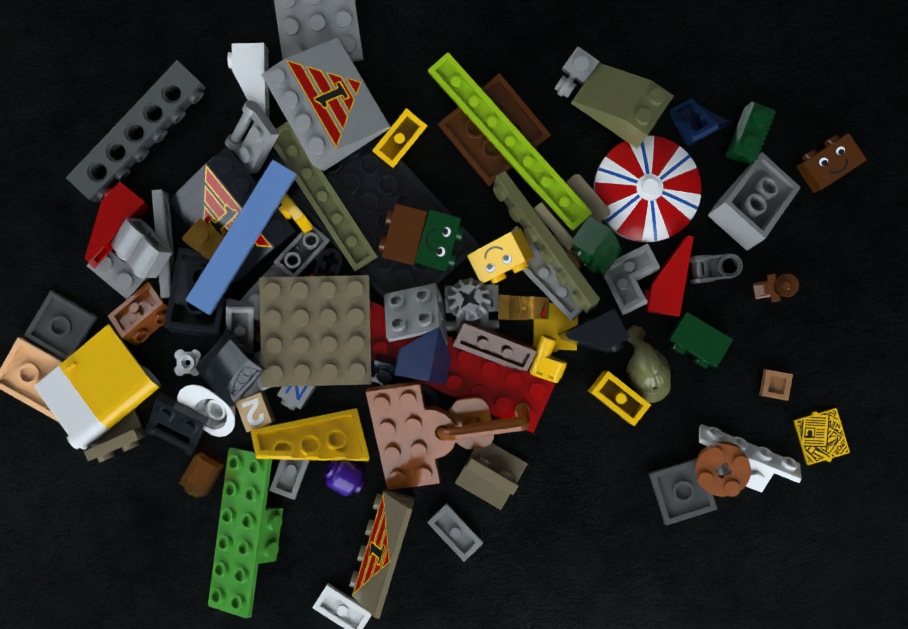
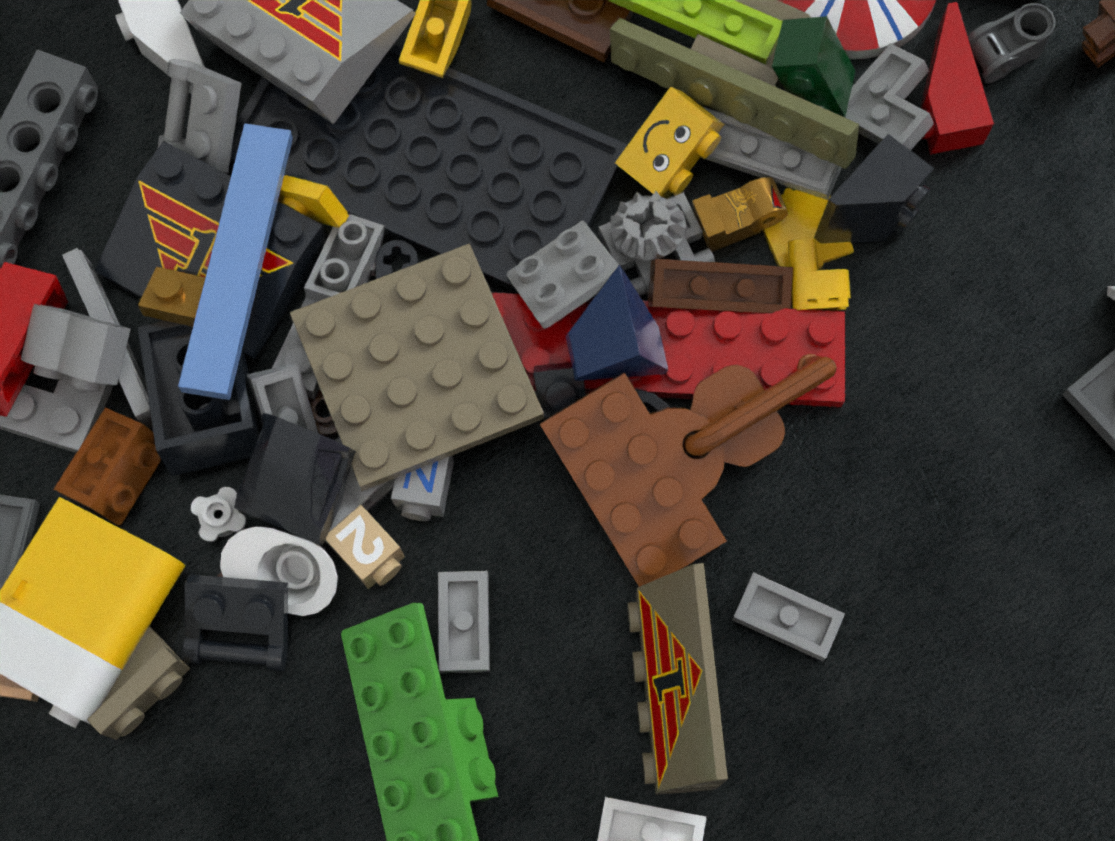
camera: 15 degrees left, 15 degrees down
clear orange brick [179,453,224,497] -> none
yellow wing [251,408,369,461] -> none
olive plate [273,121,378,272] -> none
dark purple head [324,460,365,496] -> none
reddish brown brick [379,204,428,266] -> none
dark green brick [415,210,465,272] -> none
dark tan bracket [455,442,528,510] -> none
yellow brick [588,370,651,426] -> none
olive piece [626,325,671,403] -> none
dark green brick [665,312,733,369] -> none

